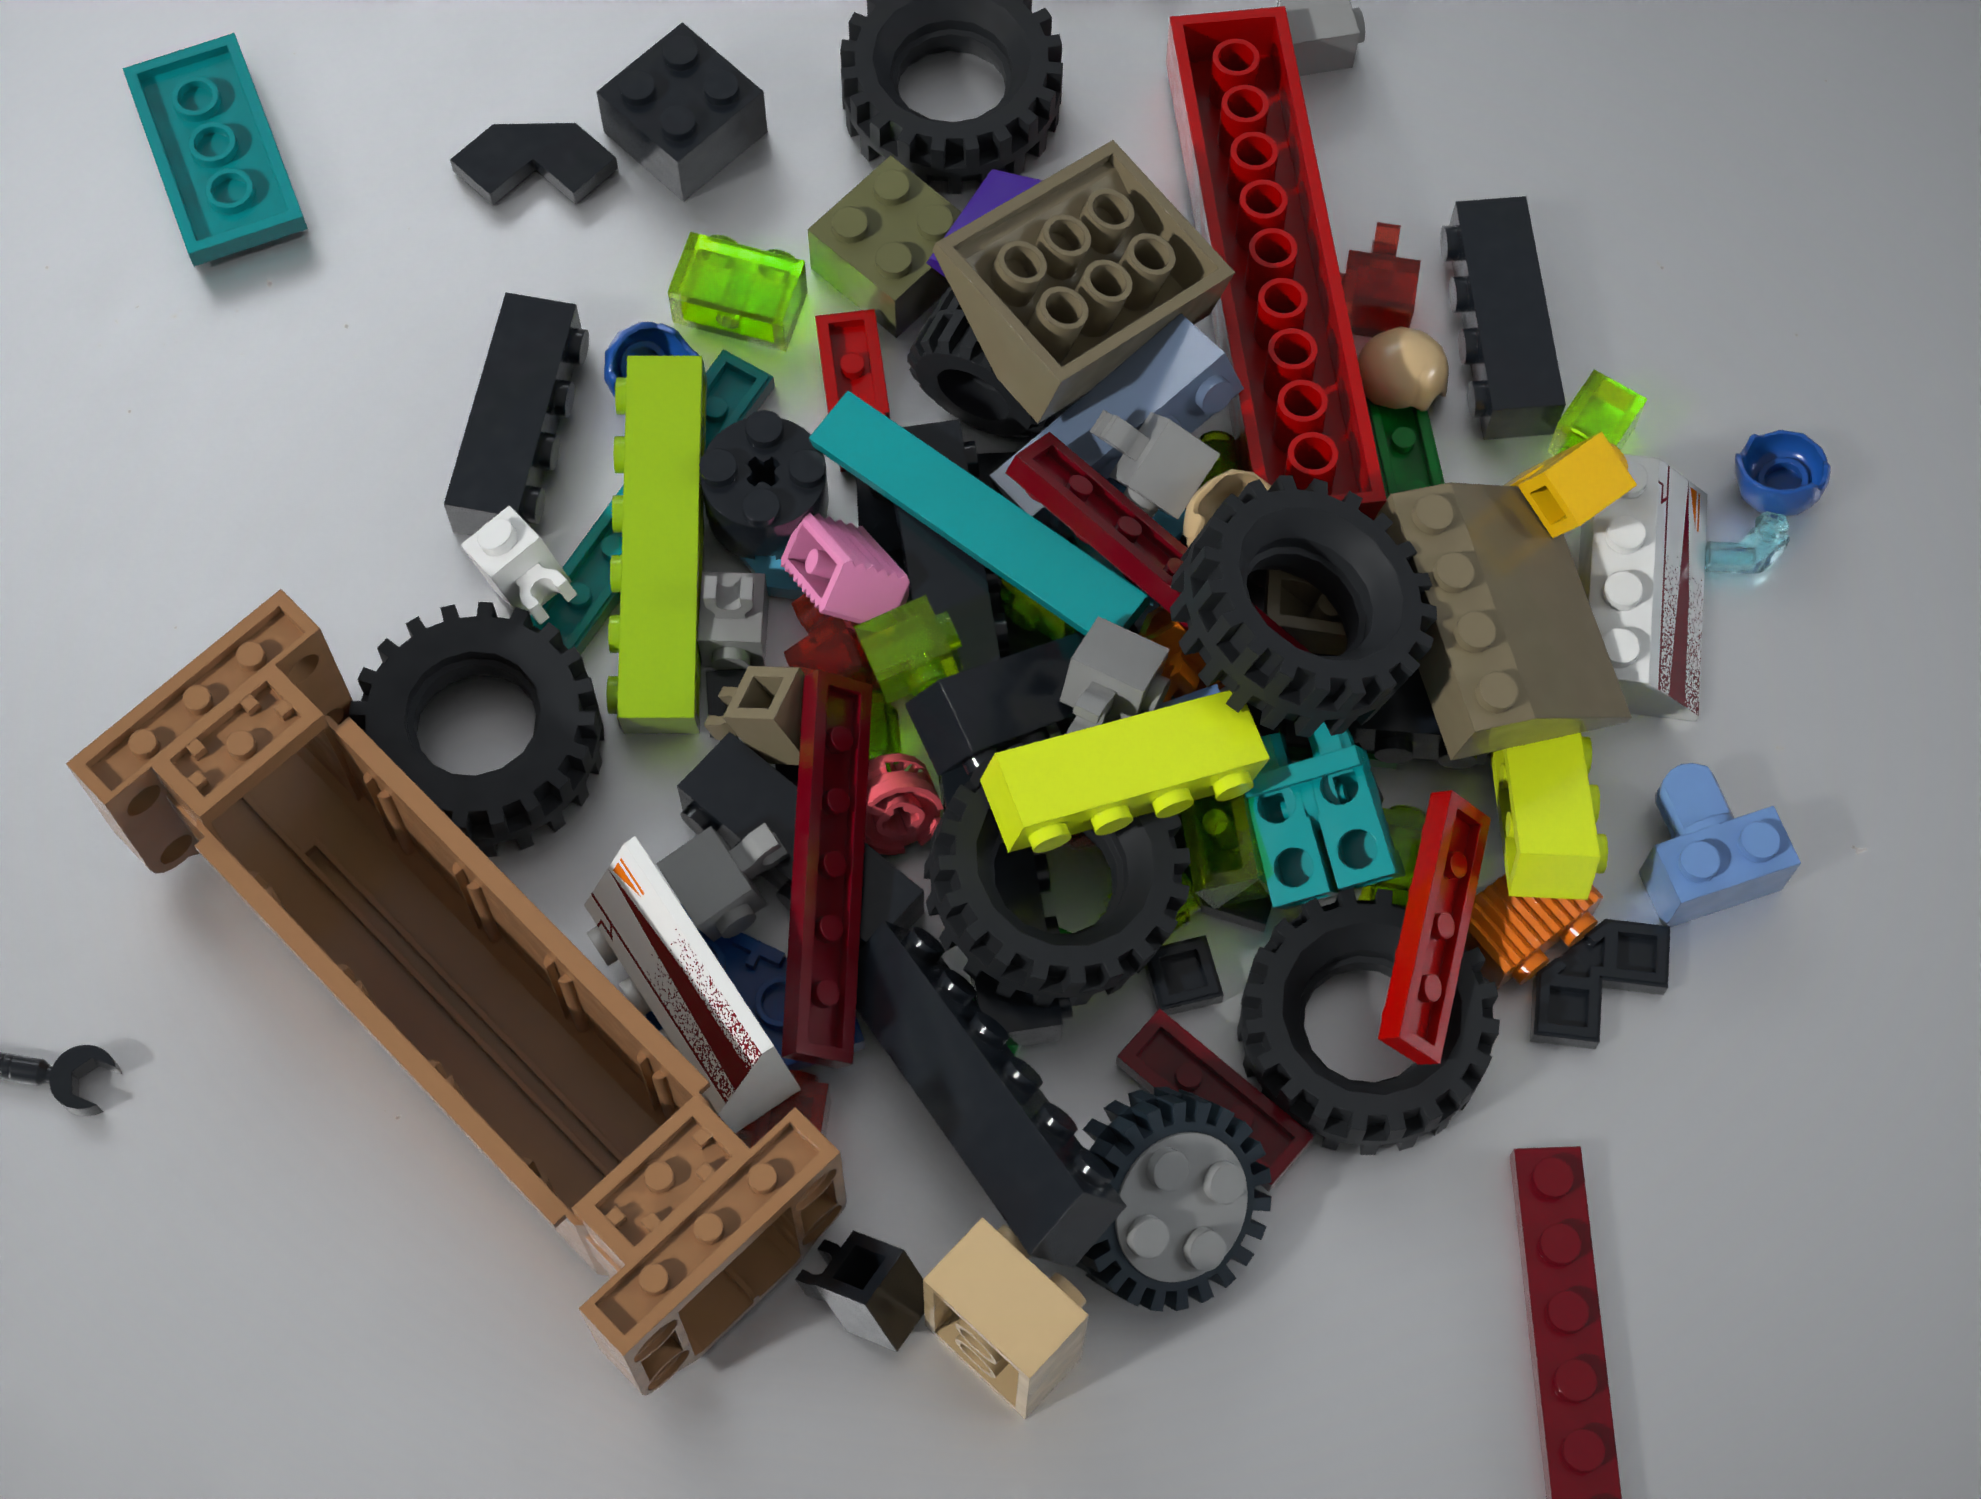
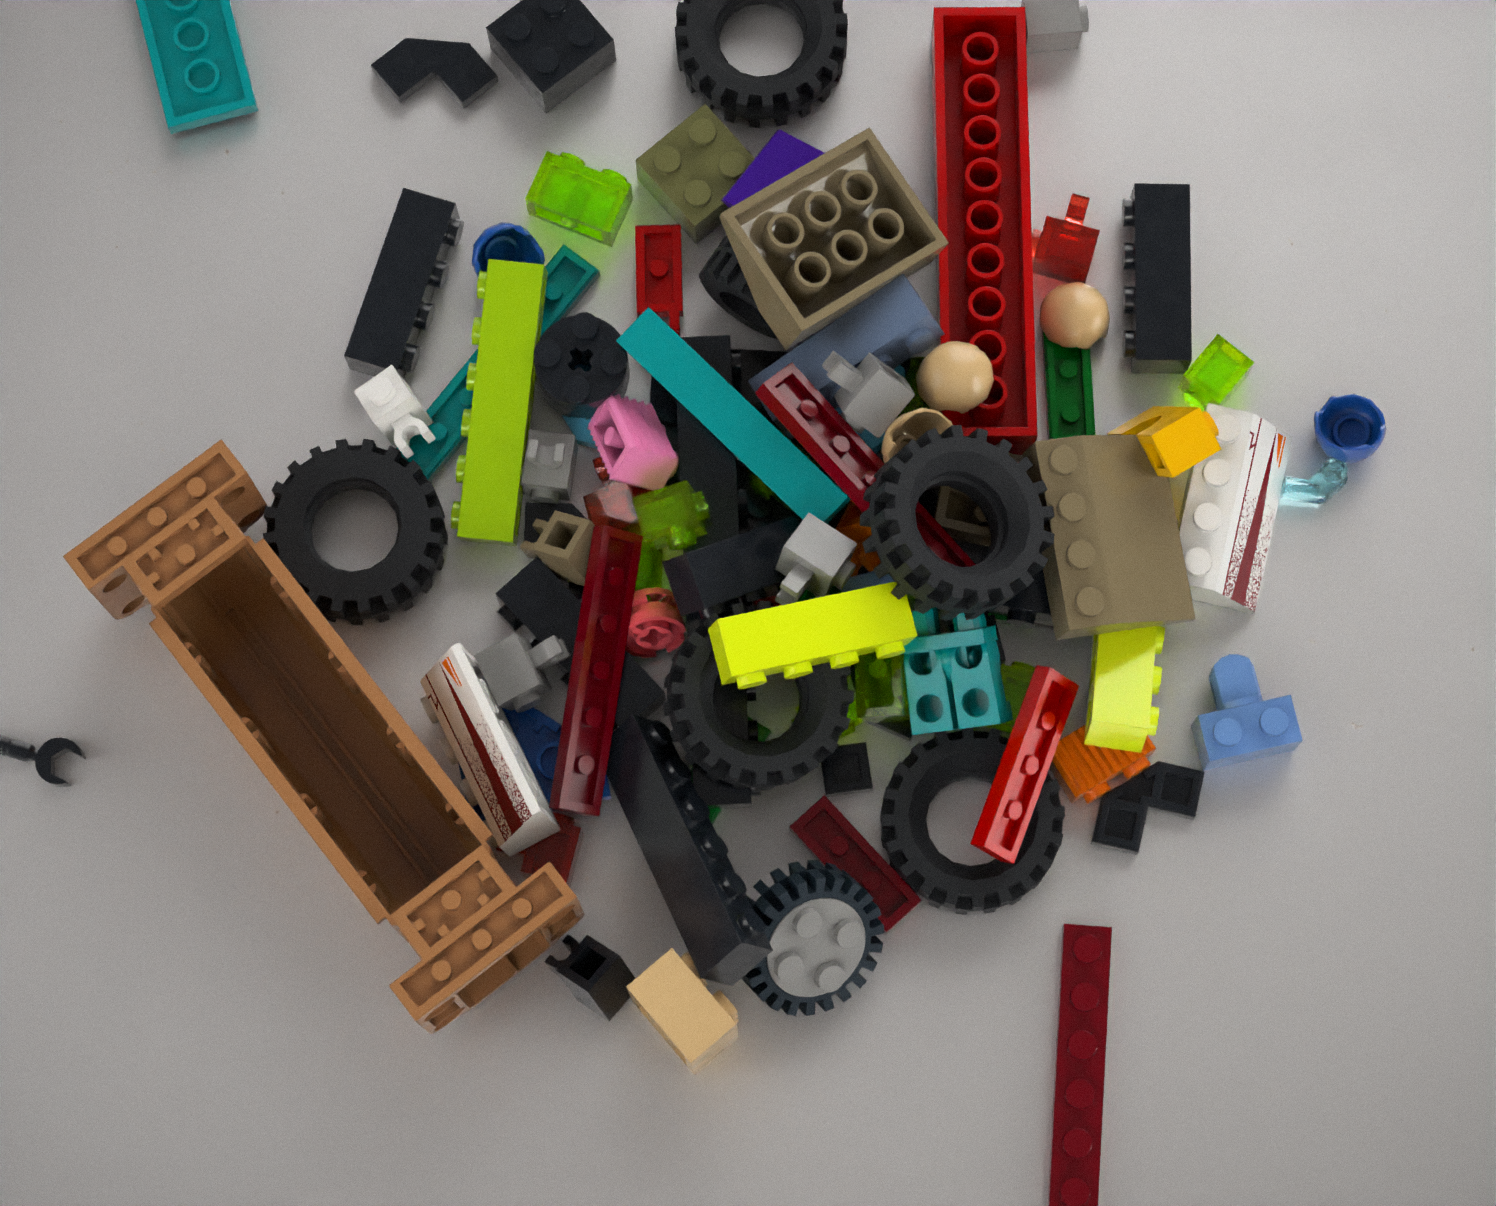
camera: 10 degrees right, 10 degrees up
none -> tan hair [915,341,994,413]

